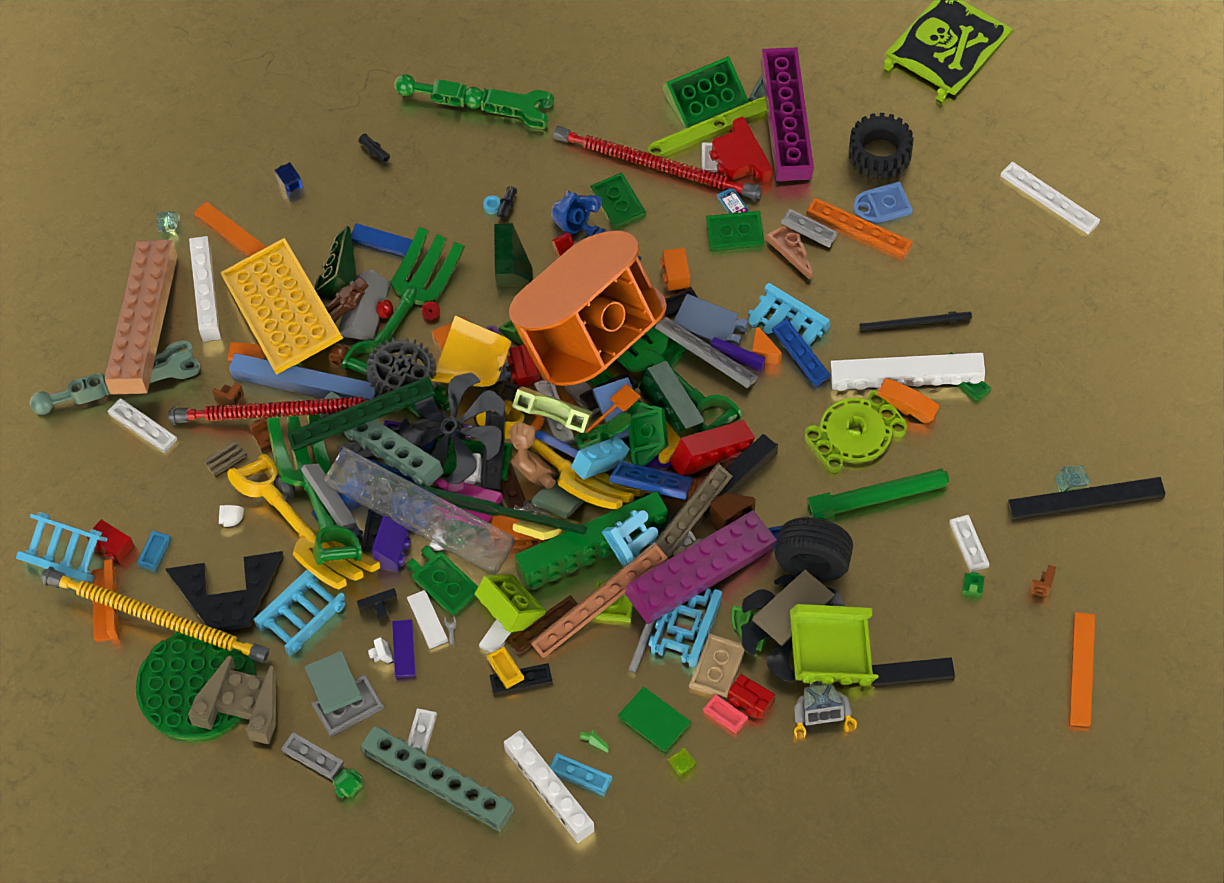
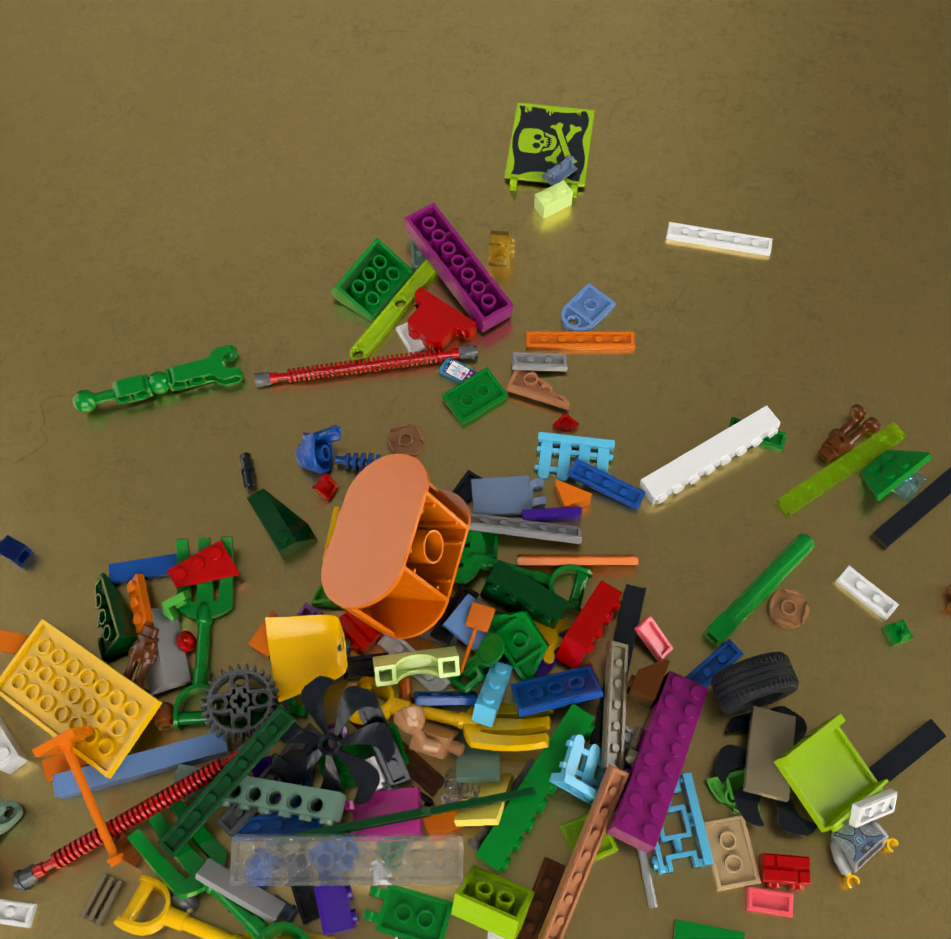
camera: 30 degrees left, 5 degrees up
dark orange panel [212,382,244,405] -> none
black pin [358,133,390,164] -> none
red tile [421,301,440,320] -> none
medium azure tile [483,195,501,214] -> none
green tile [590,172,646,229] -> none
orange brick [660,248,690,291] -> none
lime piece [804,390,907,473] -> none
black tyre [849,113,914,180] -> none
black bar [859,311,972,331] -> none
orange slope [877,378,940,424] -> none
none -> orange tile [32,725,125,868]
none -> orange plate [127,573,154,633]
none -> bright green bracket [161,590,192,621]
none -> red wing [167,540,241,589]
none -> medium nougat tile [387,423,425,457]
none -> clear yellow brick [489,230,515,268]
none -> orange tile [517,554,638,565]
none -> yellowish green brick [534,180,573,219]
none -> sand blue hinge [542,156,578,186]
none -> red tile [552,412,579,432]
none -> coral tile [634,615,673,662]
none -> medium nougat tile [767,588,809,629]
none -> clear neon green tile [776,422,907,517]
none -> reddish brown piece [817,404,881,462]
none -> white tile [849,789,897,828]
none -> green wing [860,450,931,501]

